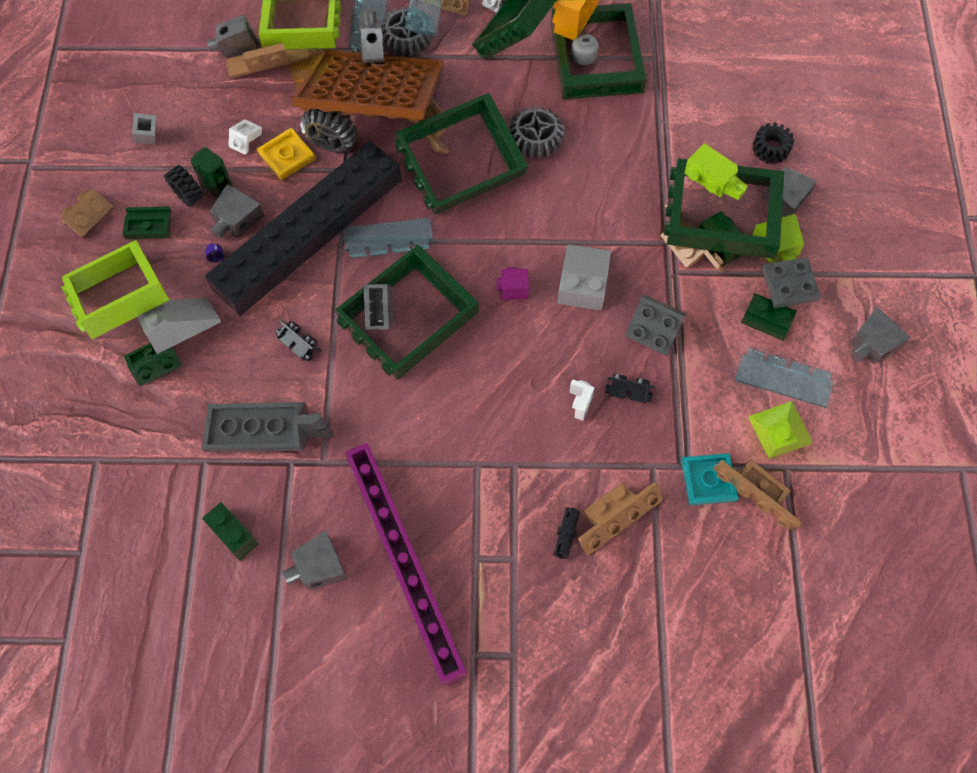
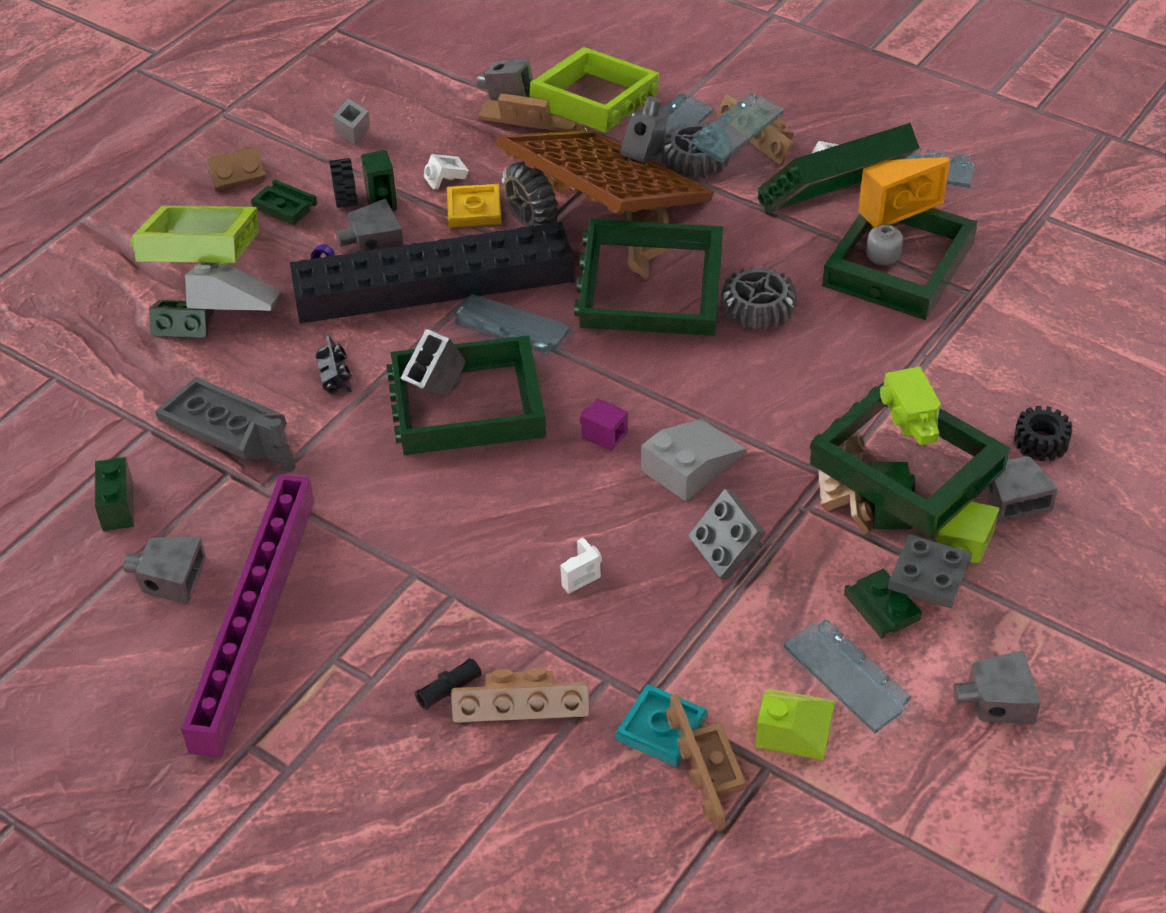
camera: 35 degrees right, 20 degrees down
black hinge [605,373,655,404] -> none

